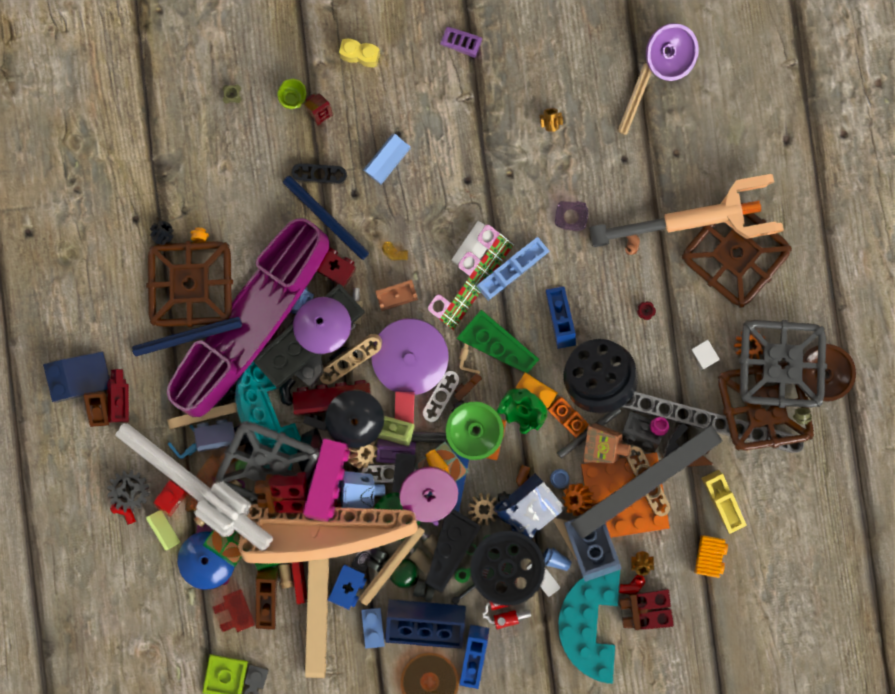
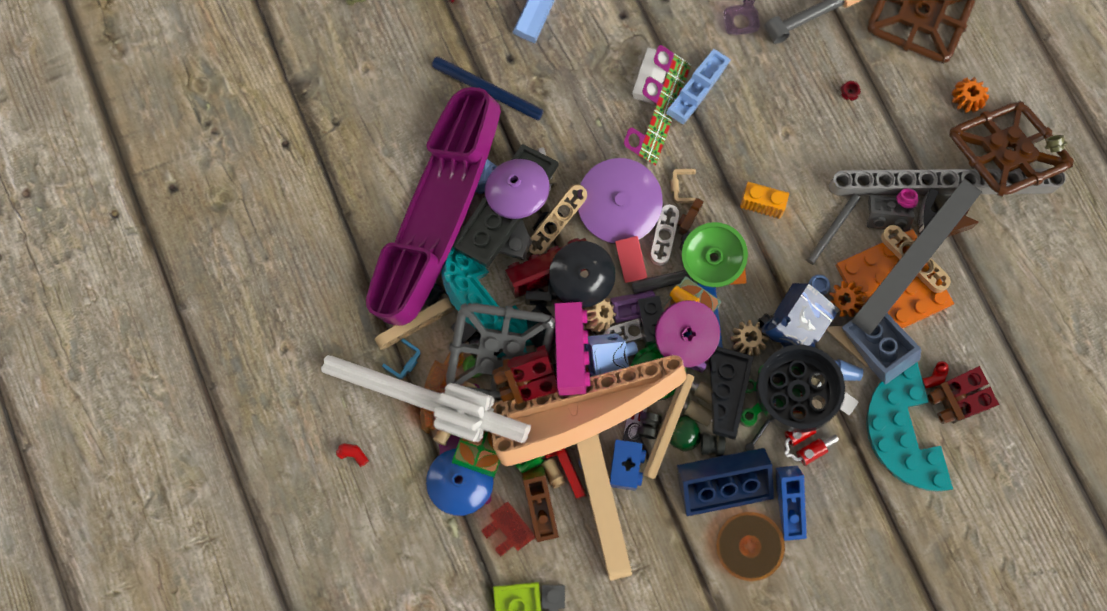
camera: 15 degrees left, 10 degrees down
dark blue slope [43,352,110,403] -> none
reddish brown slope [84,392,110,427] -> none
dark grey gear [107,470,149,513] -> none
dark red hinge [108,369,129,422] -> none
dark blue axle [132,316,242,357] -> none
reddish brown plate [146,241,233,328] -> none
yellowish green slope [146,510,180,550] -> none
black gear [150,220,174,245] -> none
red torso [153,479,188,517] -> none
light orange plate [190,227,209,242] -> none
sand blue slope [194,419,235,452] -> none
black arm [279,378,296,406] -> none
black beam [292,163,347,184] -> none
dark red brick [317,247,356,288] -> none
medium blue plate [361,607,385,649] -> none
nougat hinge [375,280,418,311] -> none
yellowish green slope [378,416,414,447] -> none
clear yellow arm [382,241,408,261] -> none
green wing [456,310,539,373] -> none
green plate [497,389,548,434] -> none
dark orange arm [516,465,531,487] -> none
blue slope [546,286,576,349] -> none
orange slope [547,396,589,438] -> none
black wheel [563,339,638,413] -> none
nougat torso [583,423,631,463] -> none
nougat arm [625,235,640,255] -> none
pearl gold gear [631,551,654,575] -> none
white panel [692,340,720,370] -> none
light orange brick [694,535,728,578] -> none
light yellow slope [702,470,747,534] -> none
dark grey plate [739,320,827,408] -> none
reddish brown dish [802,344,856,402] -> none

